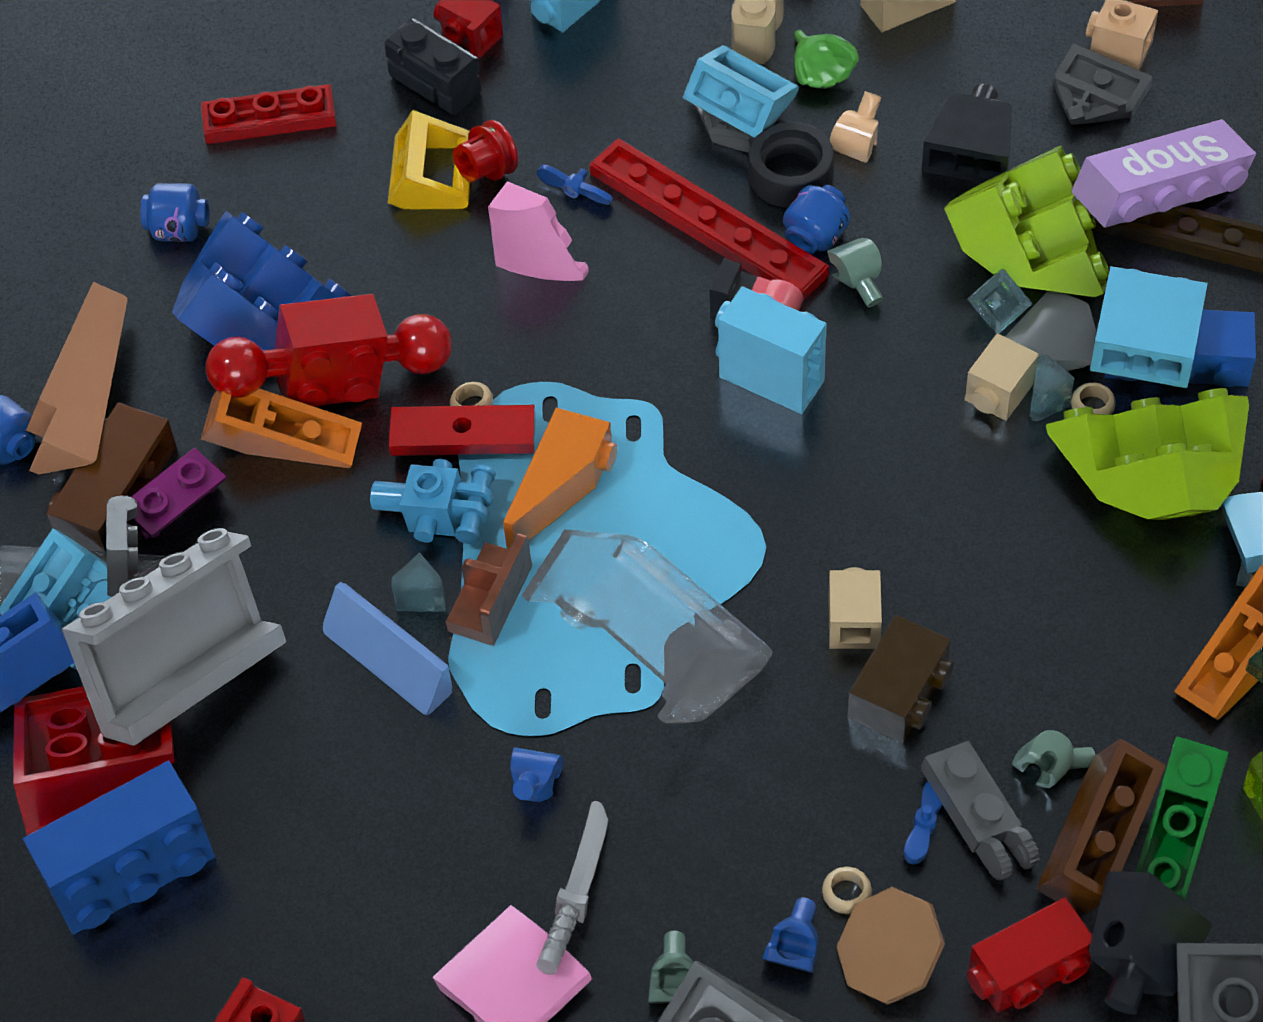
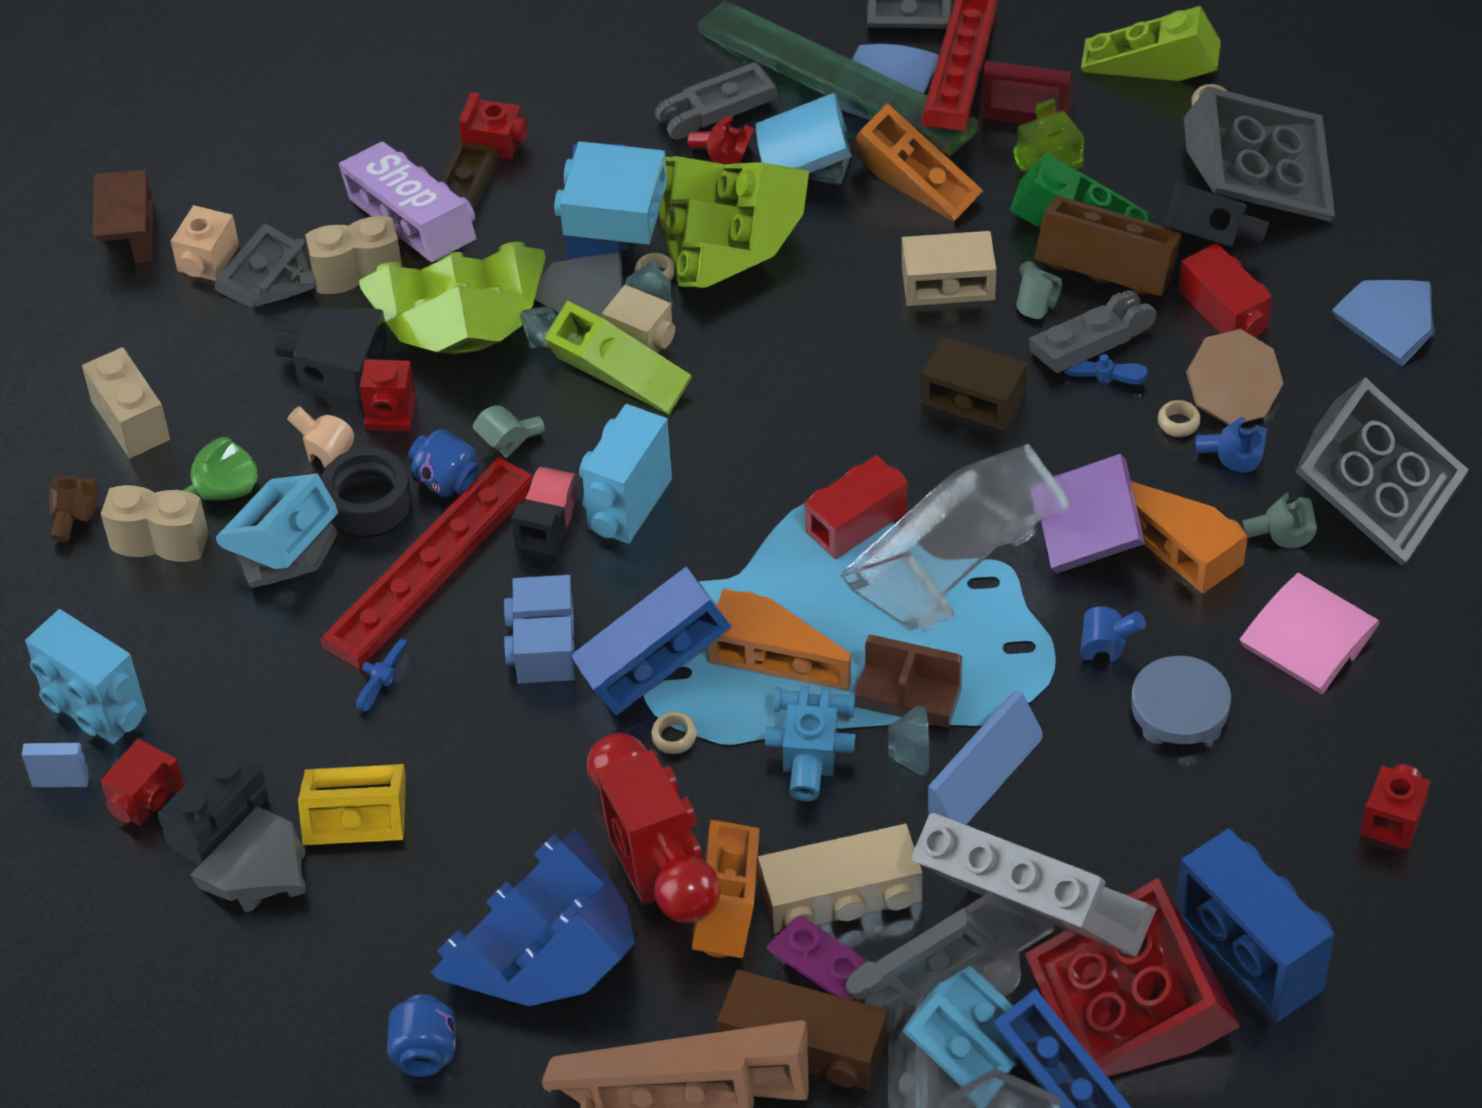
camera: 95 degrees left, 5 degrees down
red tile [201,84,336,144] -> none
red tile [389,404,536,456] -> none
red piece [453,119,519,182] -> none
bright pink slope [488,181,589,281] -> none
light grey sword [536,801,608,975] -> none
tan brick [828,567,882,649] -> none
none -> dark grey slope [191,807,306,913]
none -> tan brick [305,216,402,294]
none -> red brick [360,359,416,431]
none -> medium blue piece [504,575,575,684]
none -> lime slope [544,300,692,415]
none -> brick [570,566,732,716]
none -> tan brick [758,824,923,934]
none -> red brick [805,455,908,559]
none -> tan brick [902,231,996,306]
none -> medium lavender tile [1033,454,1145,573]
none -> orange slope [1131,481,1247,594]
none -> sand blue tile [1131,656,1231,744]

